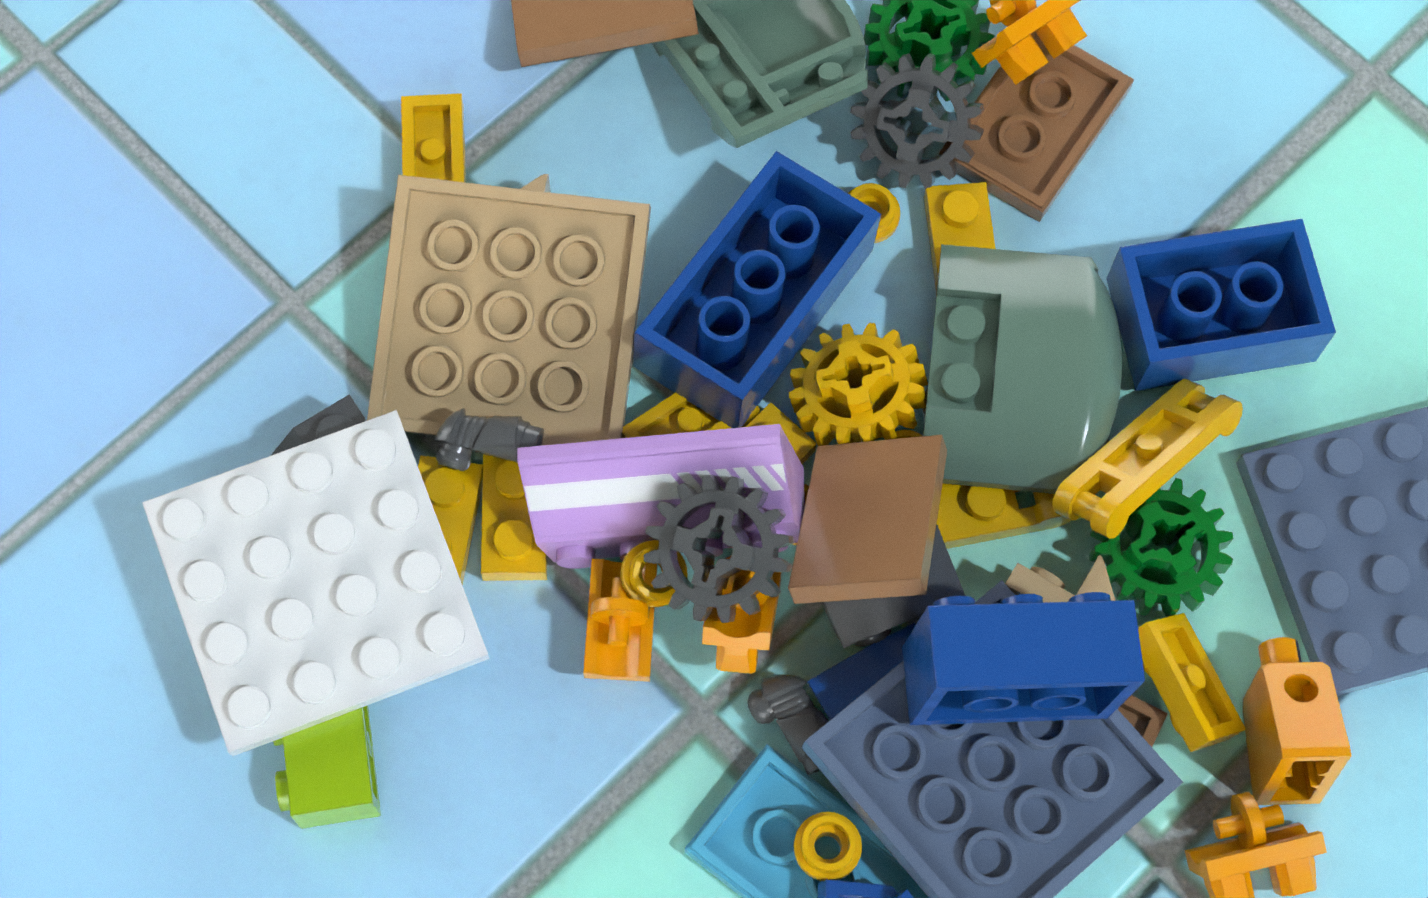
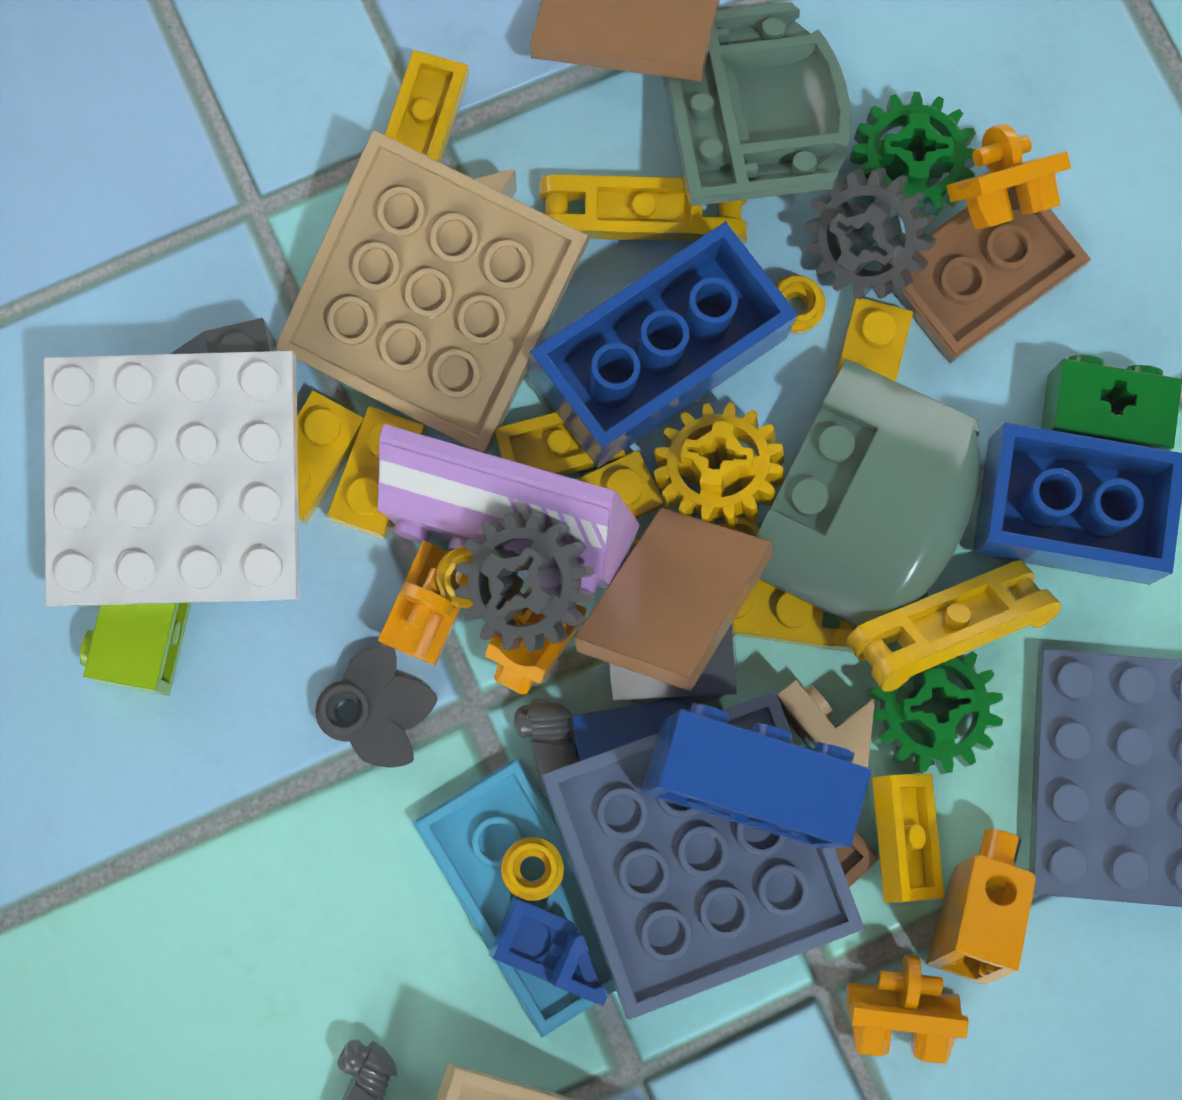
camera: 20 degrees right, 10 degrees up
dark grey arm [435,408,544,471] -> none
none -> dark grey plate [315,646,438,768]
none -> yellow plate [539,175,748,244]
none -> green brick [1041,355,1182,451]

